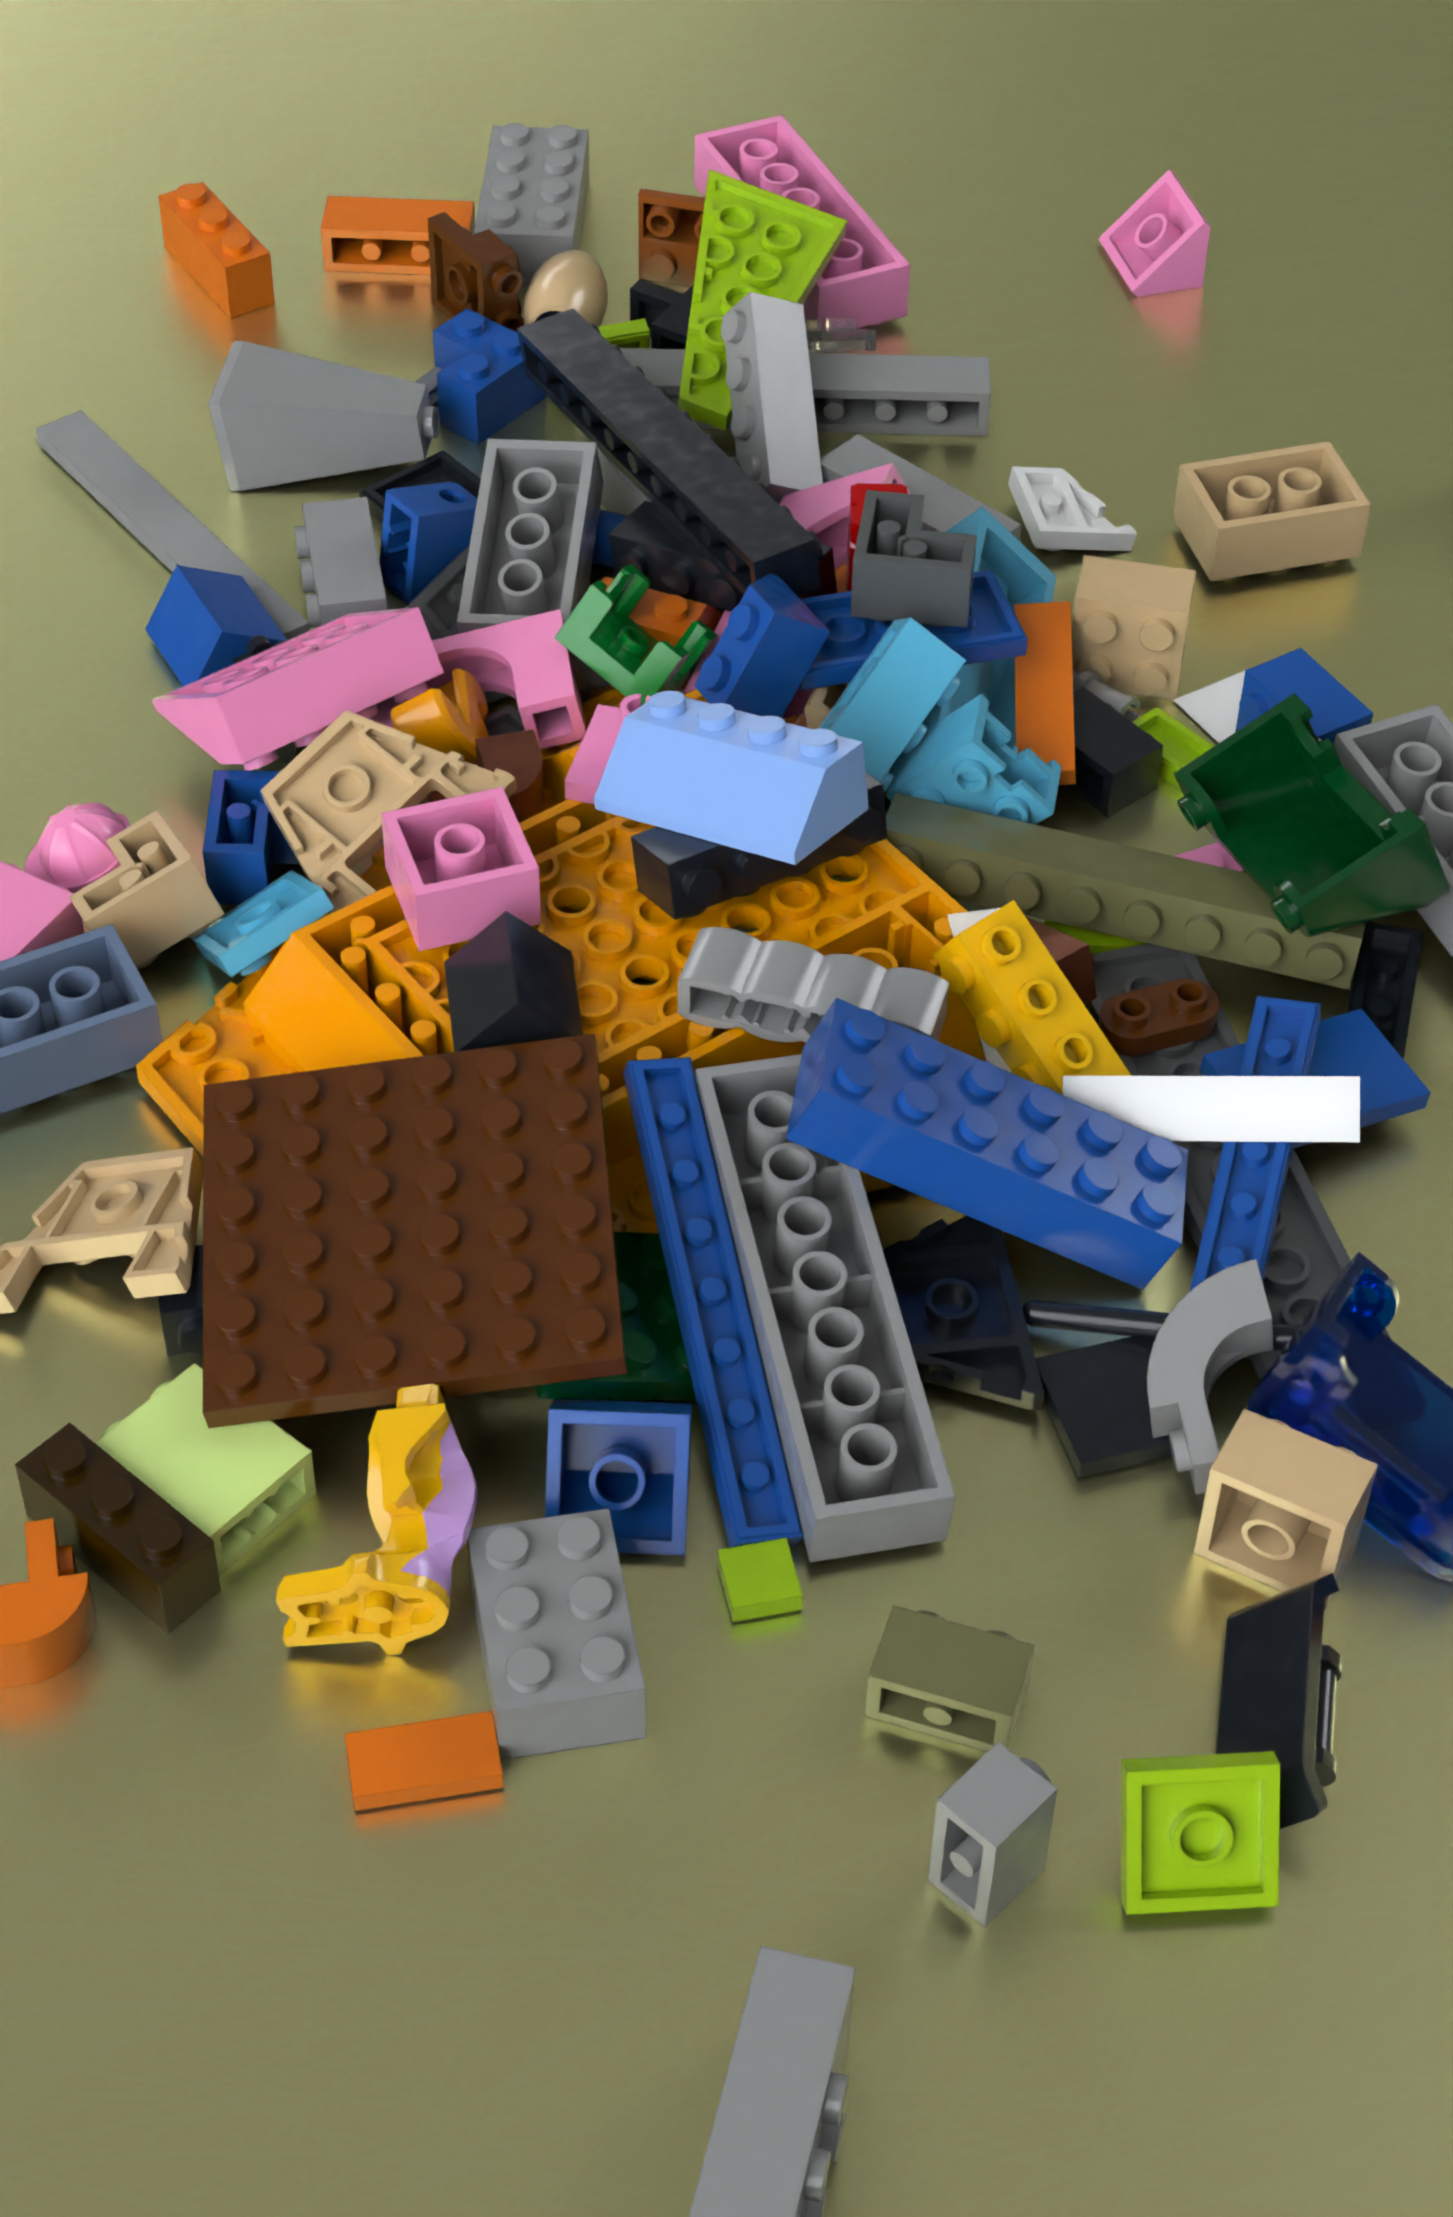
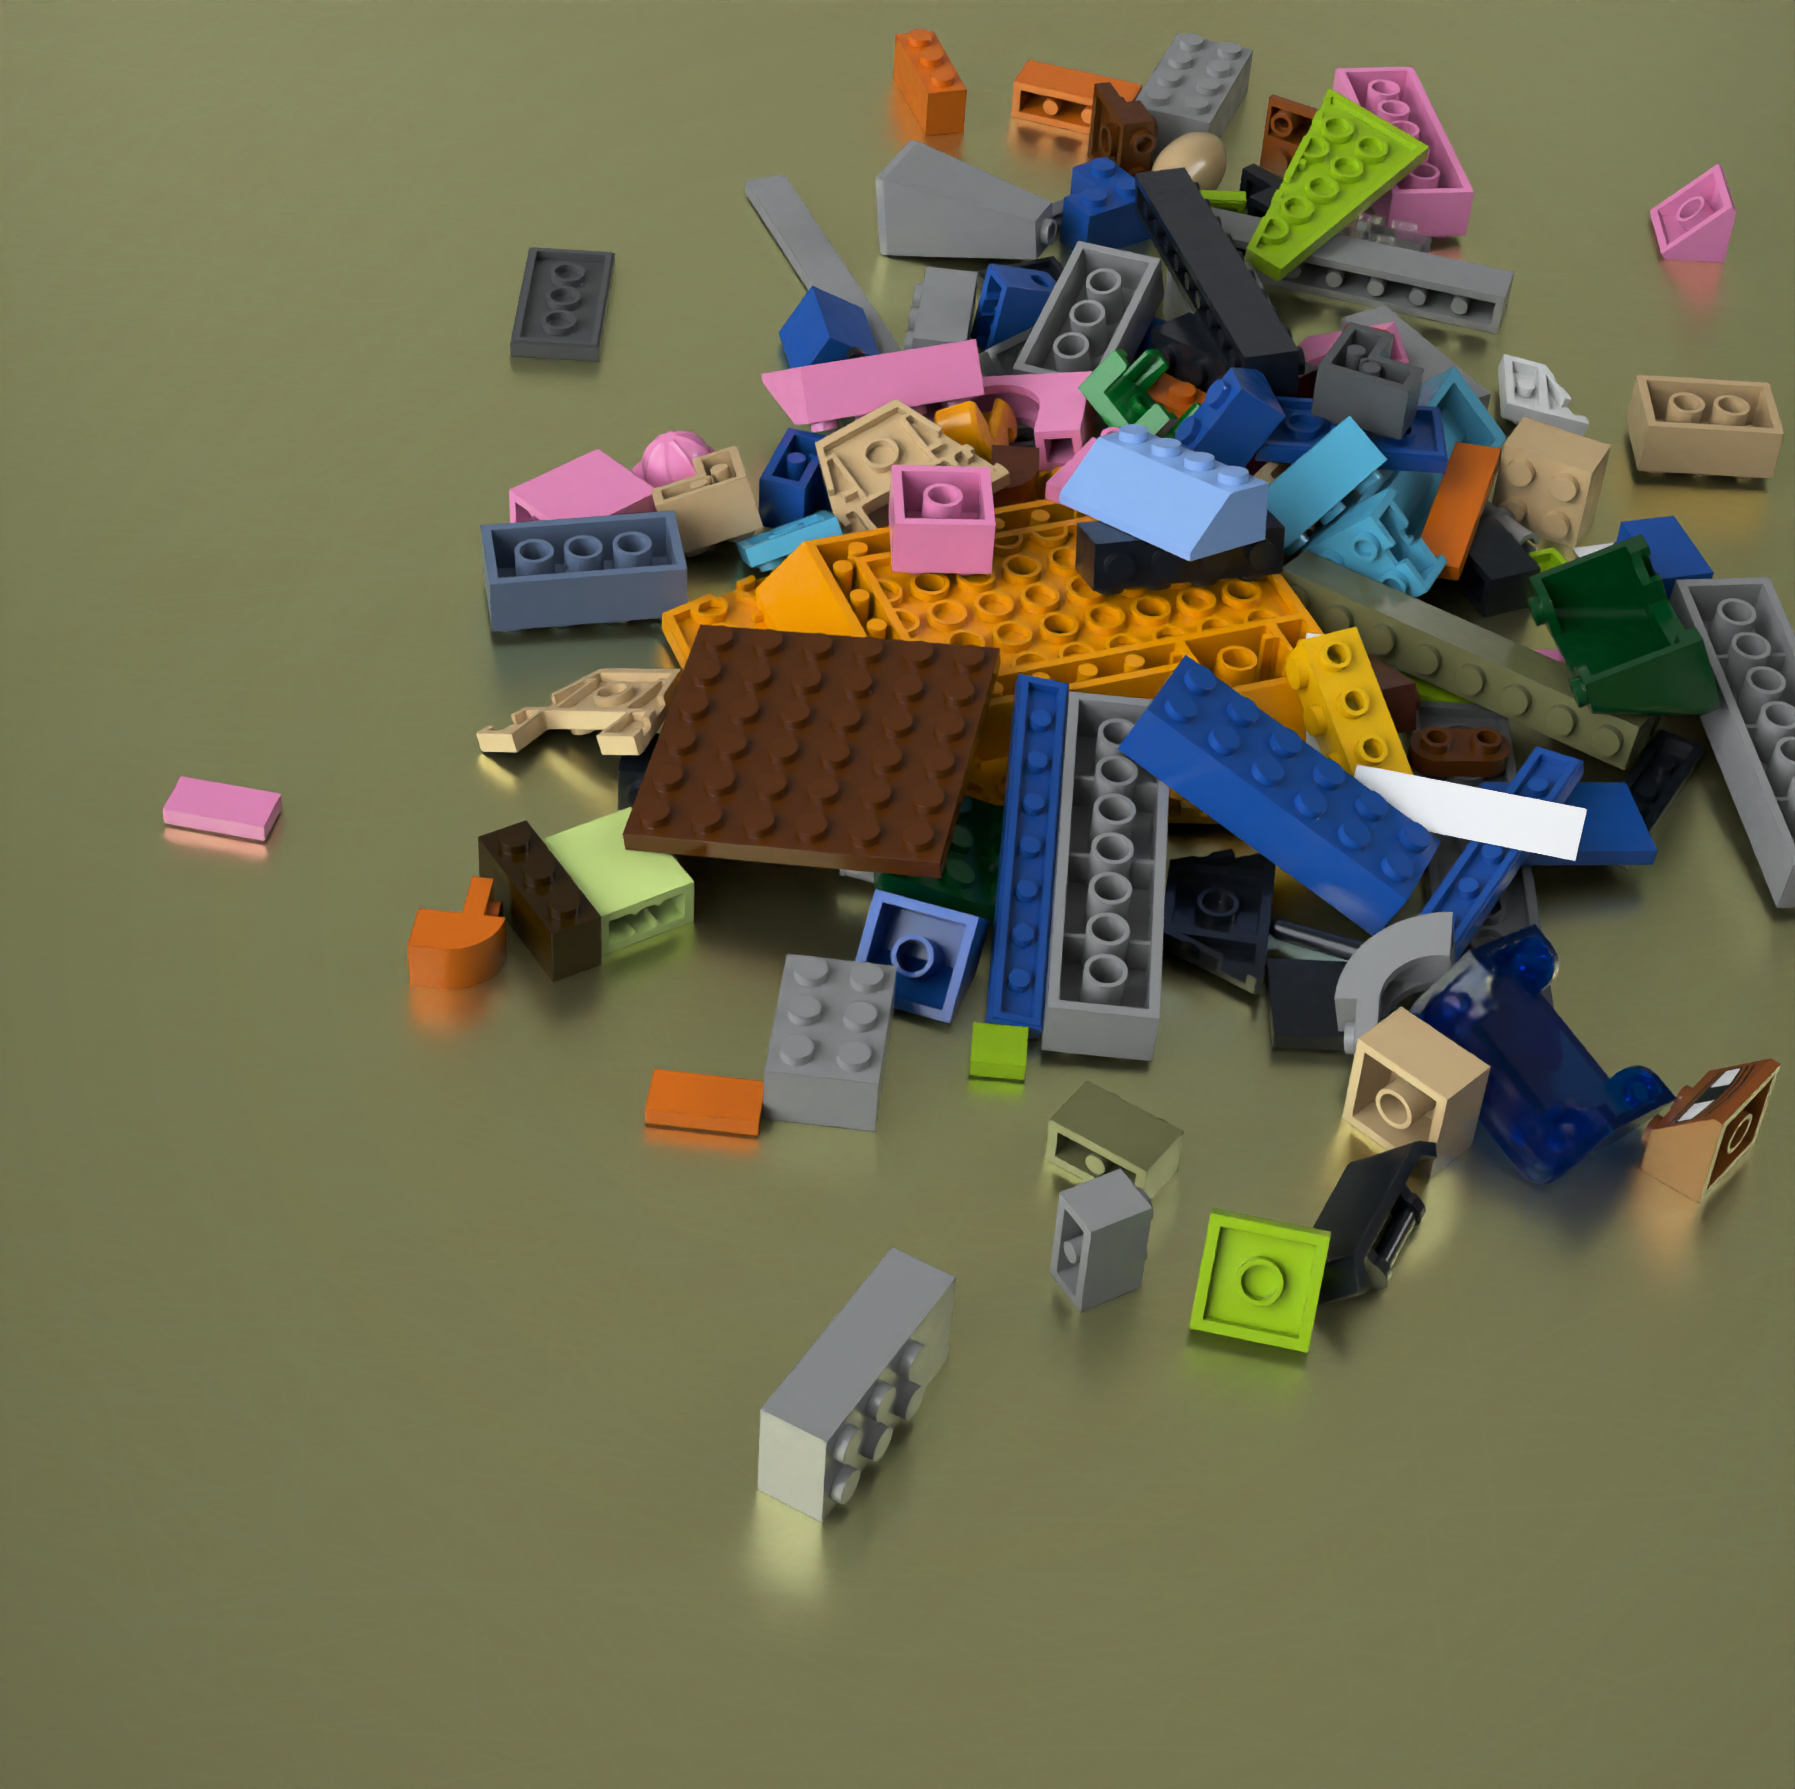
camera: 15 degrees right, 5 degrees down
yellow hips [276,1384,478,1656] -> none
black slope [444,911,584,1052] -> none
light grey brick [678,927,950,1043] -> none
light grey brick [721,292,823,504] -> none

